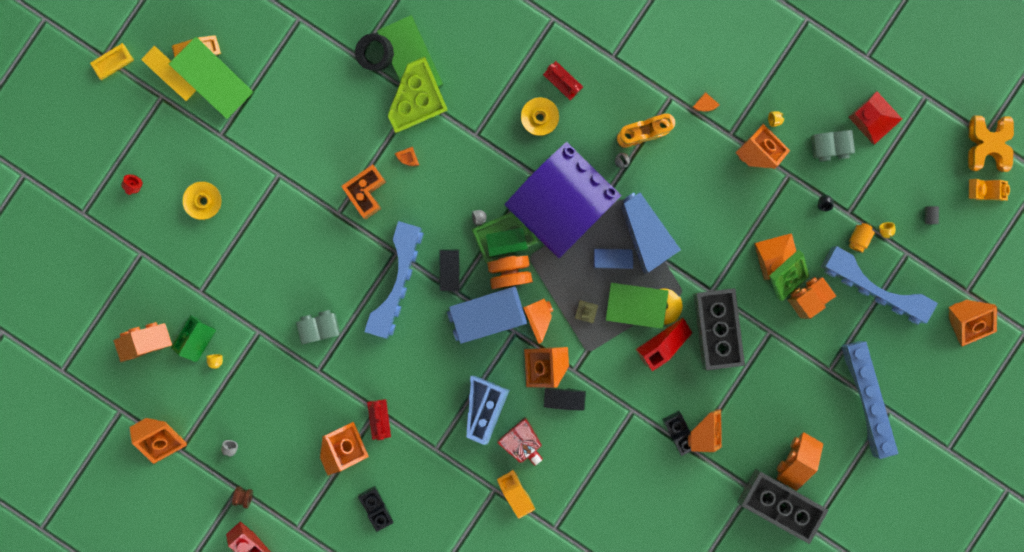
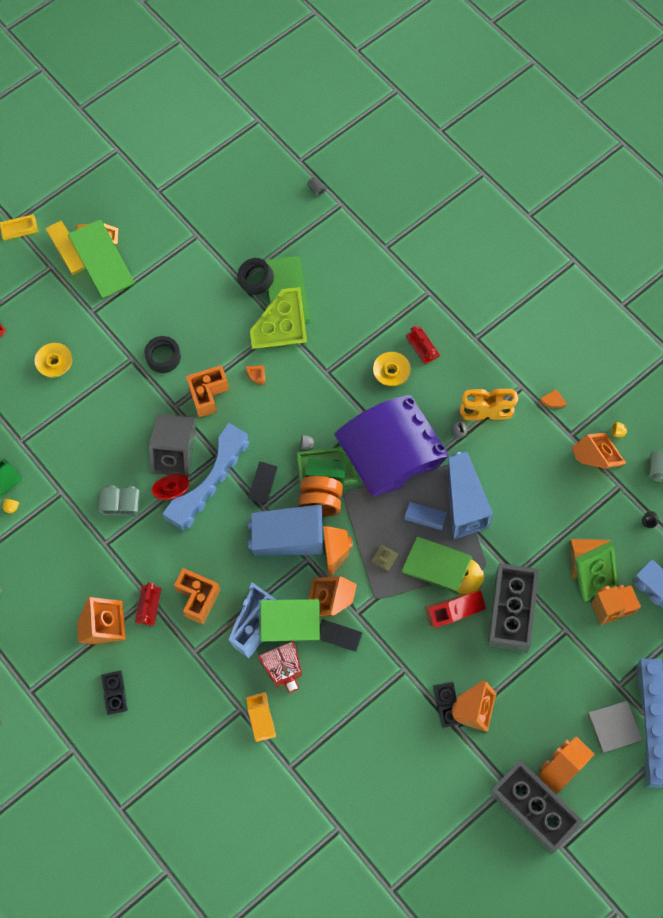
camera: 20 degrees right, 20 degrees down
none -> black tyre [144,336,181,373]
none -> dark grey slope [149,414,196,476]
none -> red dish [151,474,190,500]
none -> orange brick [174,568,221,625]
none -> bright green tile [259,599,320,641]
none -> light grey tile [588,701,642,753]

